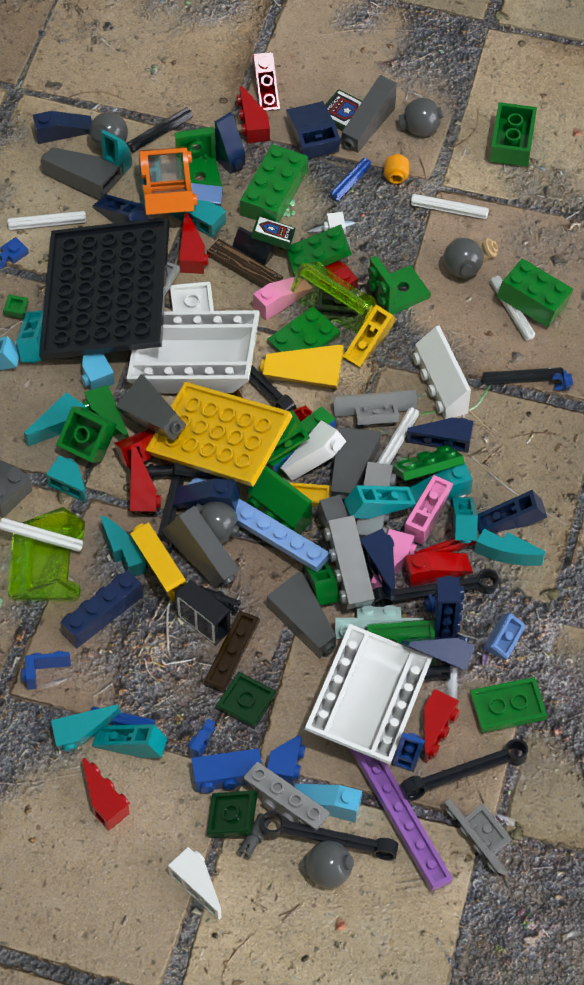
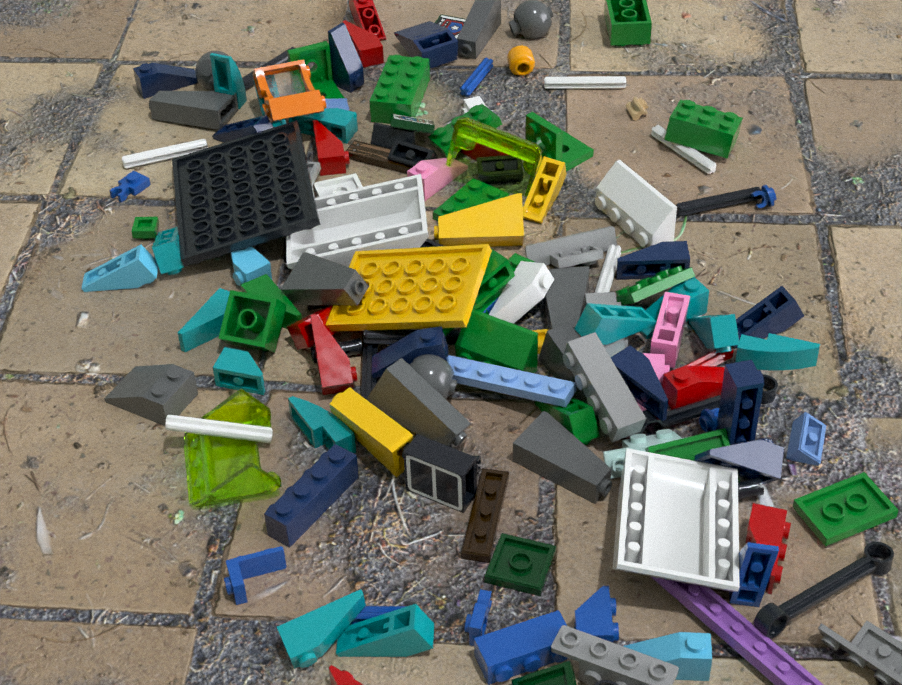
camera: 10 degrees left, 15 degrees down
dark grey brick [443,237,484,278] -> none
none -> black slope [387,139,438,167]

